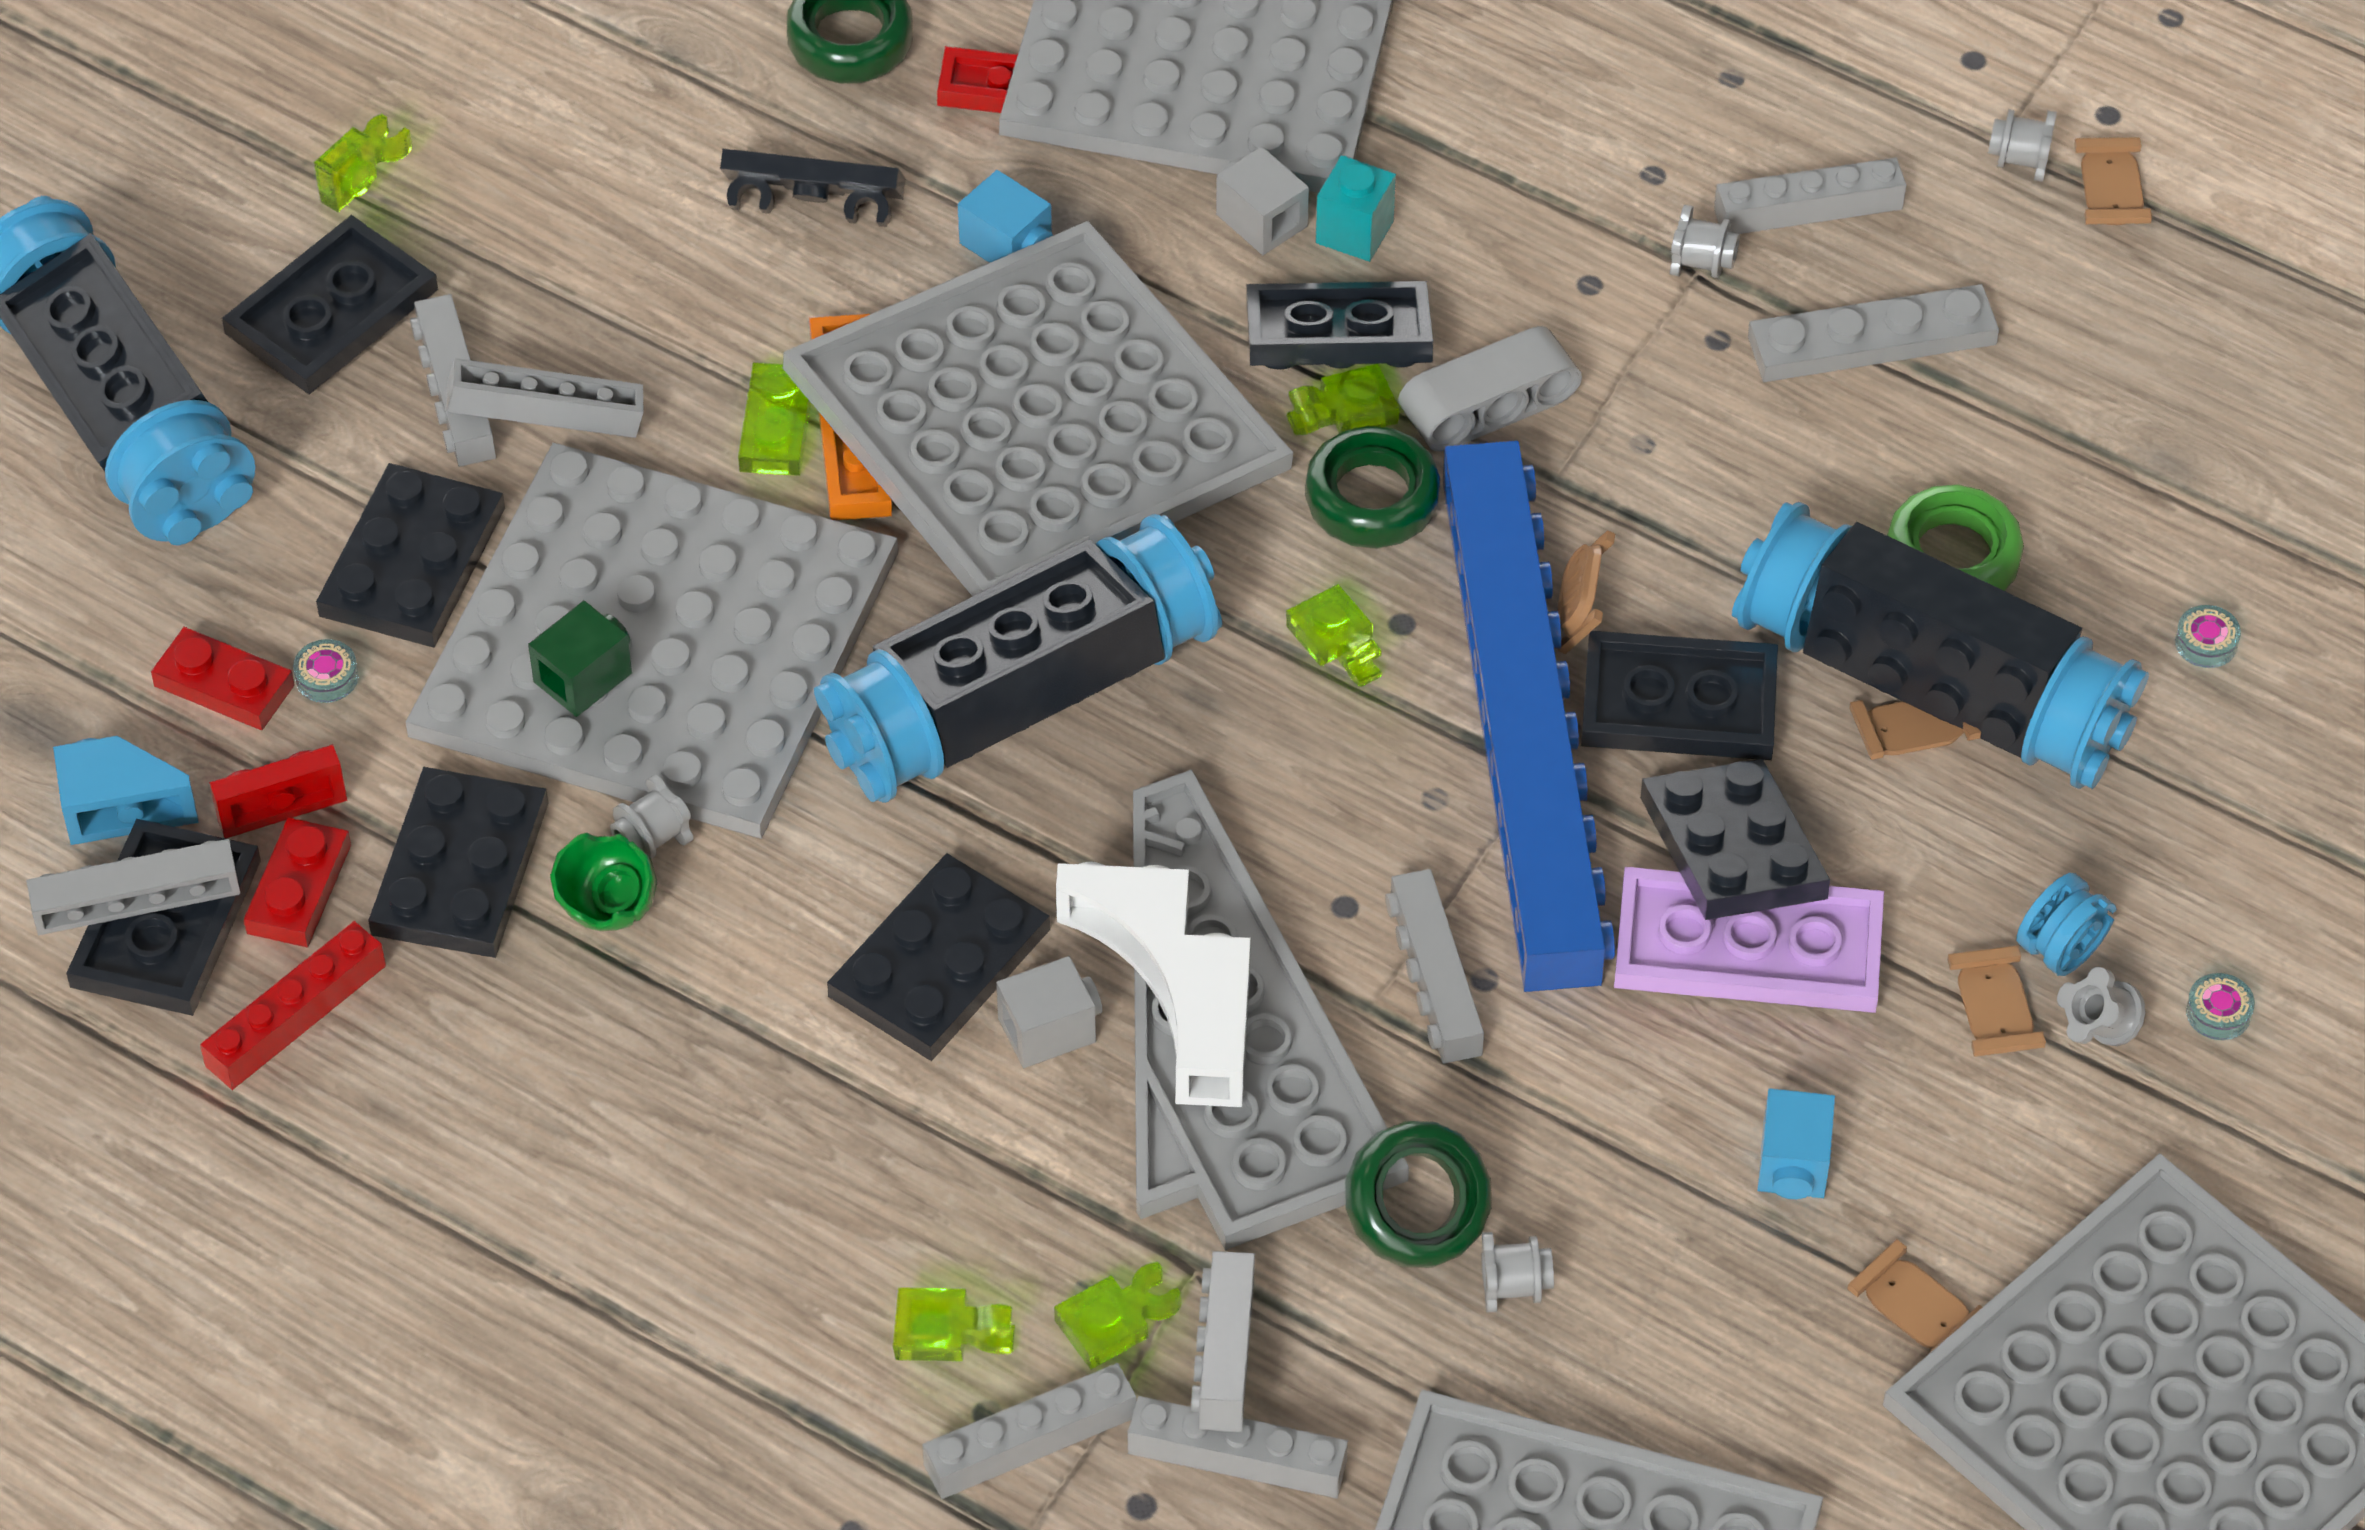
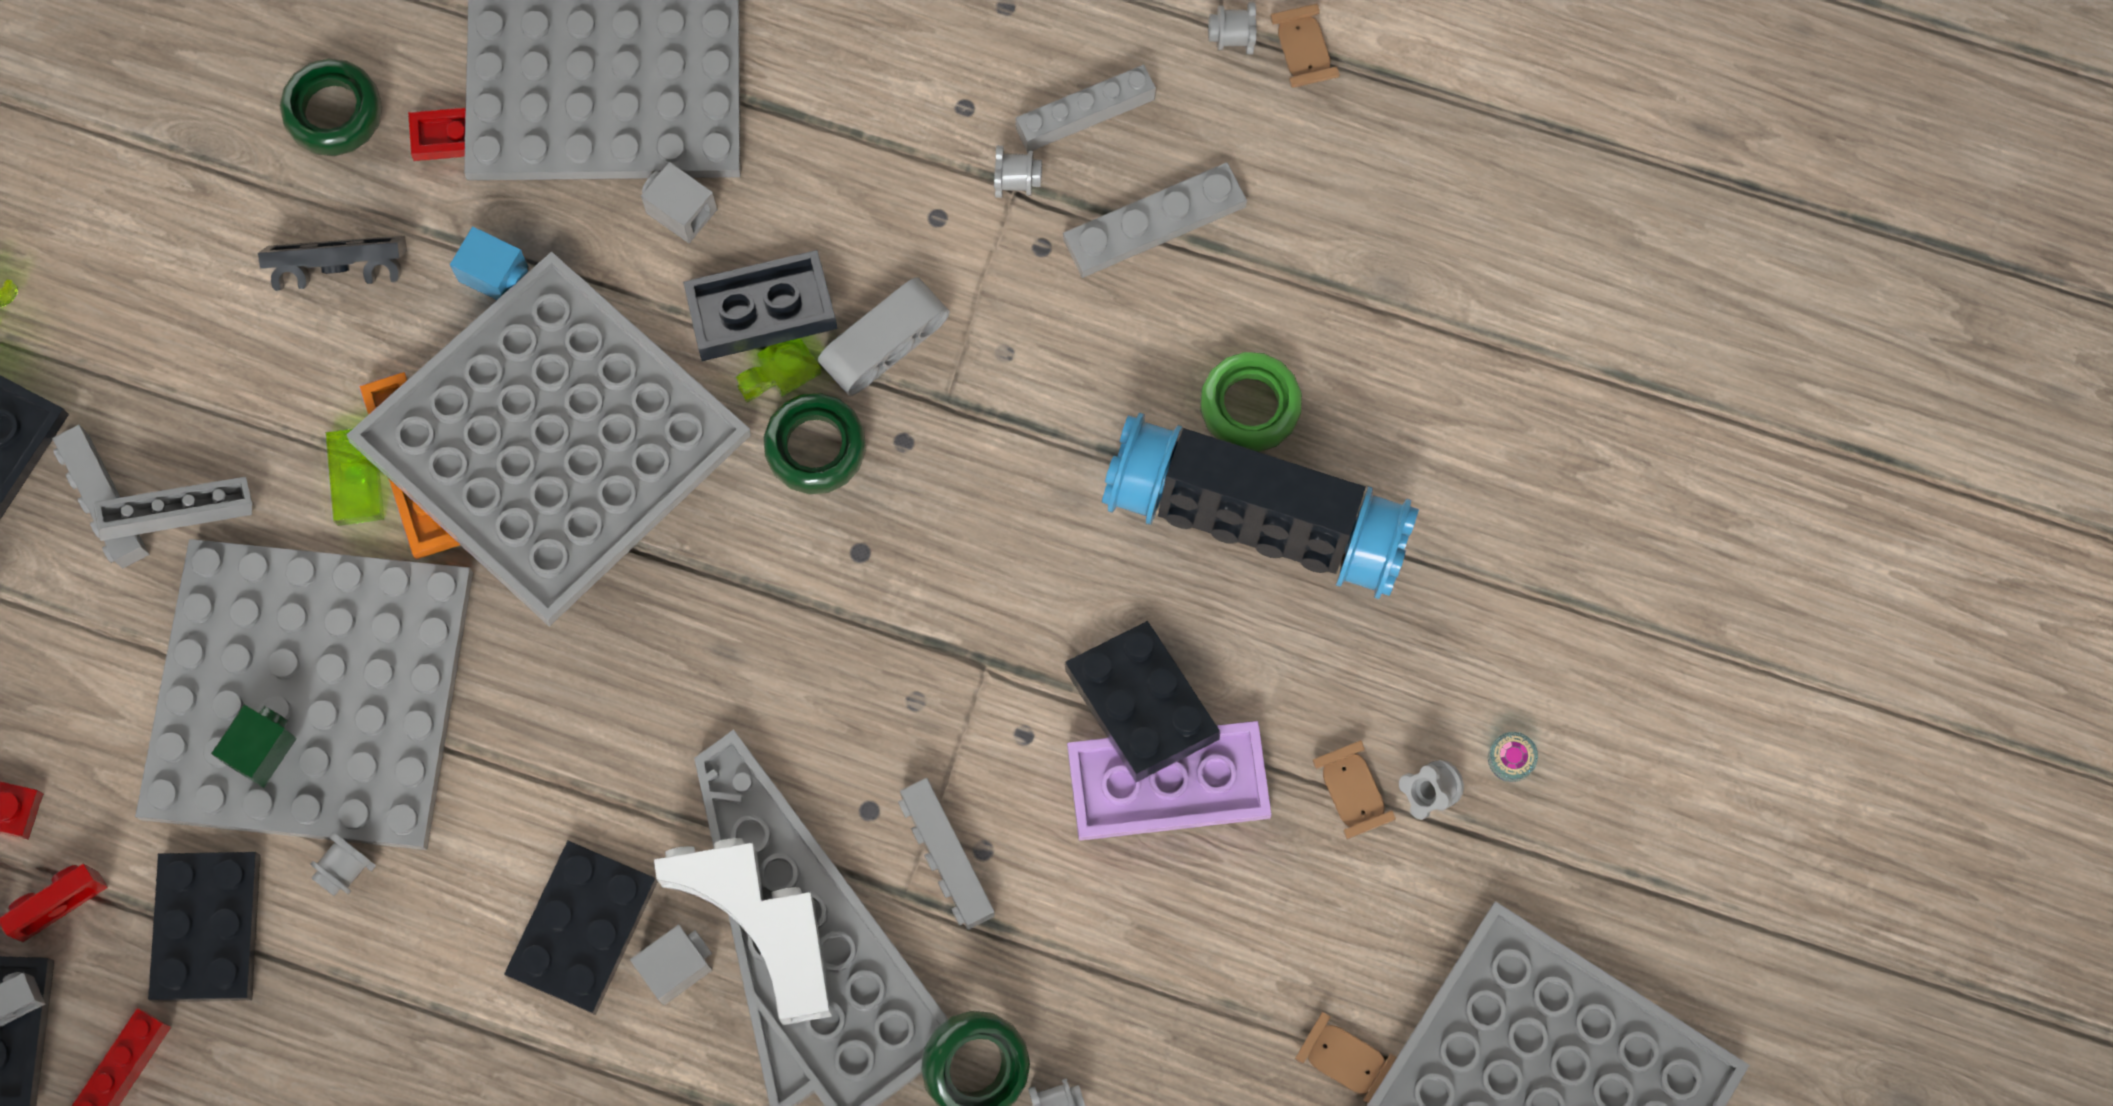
camera: 15 degrees left, 20 degrees up
red plate [243,817,351,948] -> none
clear light blue tile [293,639,359,703] -> none
black plate [316,463,505,648] -> none
green hair [550,833,658,931] -> none
black brick [814,514,1223,803] -> none
clear neon green plate [1286,584,1382,687] -> none
teal brick [1316,155,1396,262] -> none
blue brick [1443,440,1615,992] -> none
medium nougat piece [1557,530,1615,655] -> none
black plate [1581,631,1778,761] -> none
dark azure brick [1757,1088,1835,1199] -> none
medium nougat piece [1850,700,1981,760] -> none
dark azure wheel [2016,873,2117,976] -> none
clear light blue tile [2175,605,2241,668] -> none

